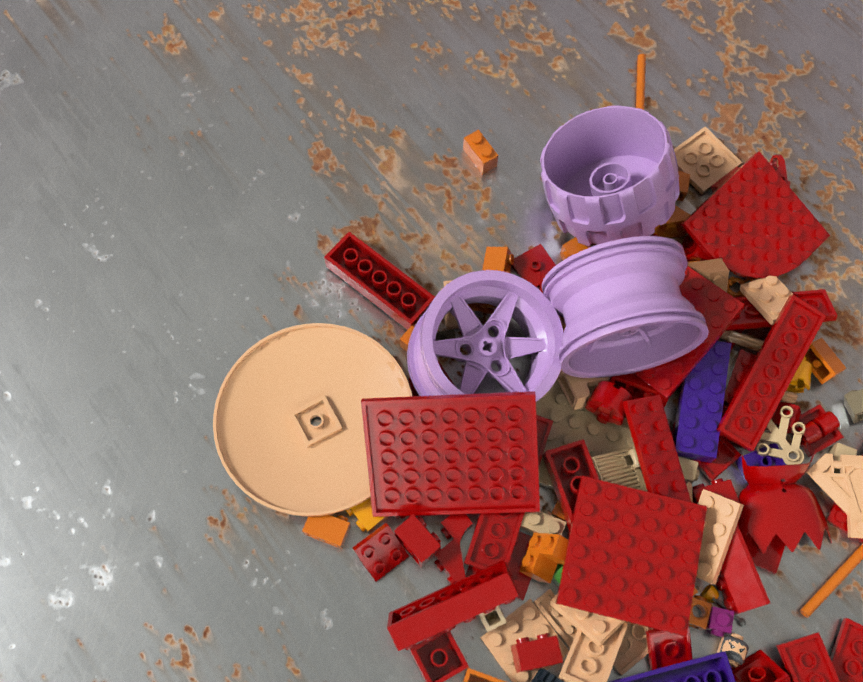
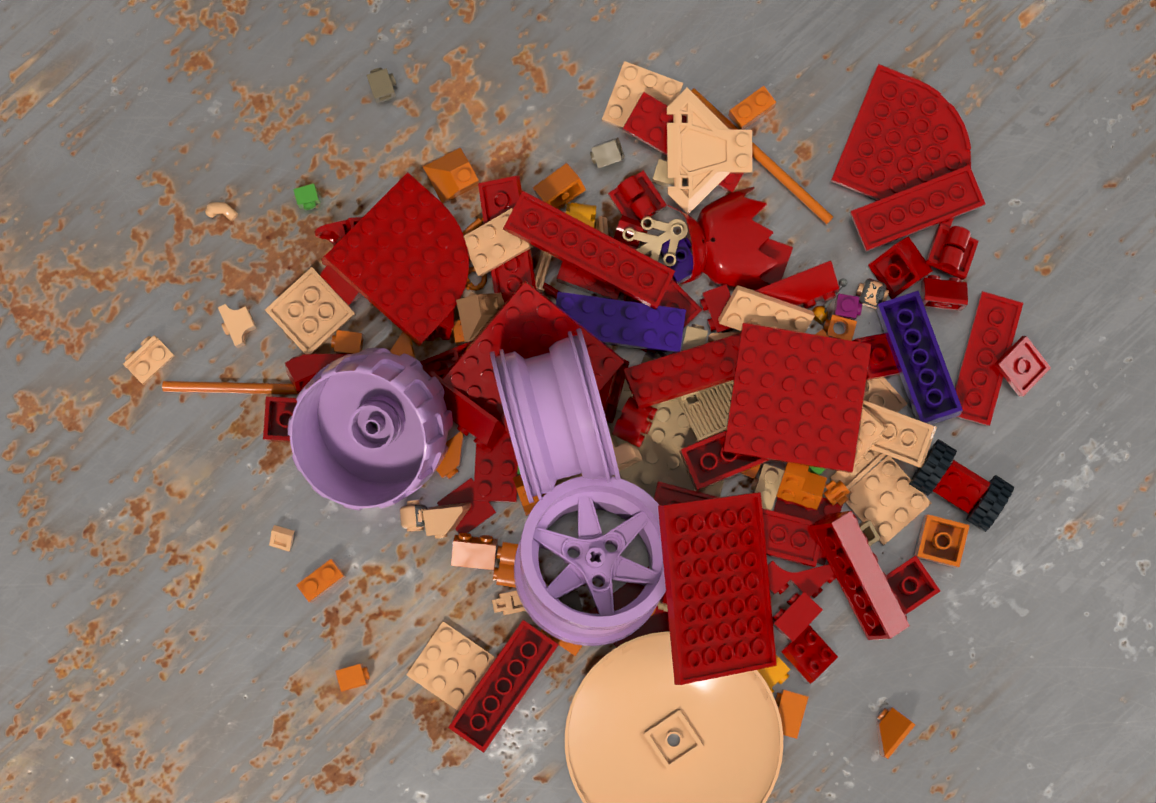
camera: 90 degrees left, 15 degrees up
red brick [511,633,563,673] -> none
none -> light nougat bracket [123,335,175,385]
none -> light nougat arm [205,202,238,222]
none -> light nougat brick [218,304,257,348]
none -> light nougat plate [269,525,295,552]
none -> bright green plate [293,183,320,210]
none -> orange brick [335,664,370,692]
none -> light nougat head [400,500,427,532]
none -> light nougat plate [406,621,496,711]
none -> orange slope [423,148,479,204]
none -> light nougat slope [423,503,471,539]
none -> orange gear [823,480,850,506]
none -> orange slope [876,707,915,759]

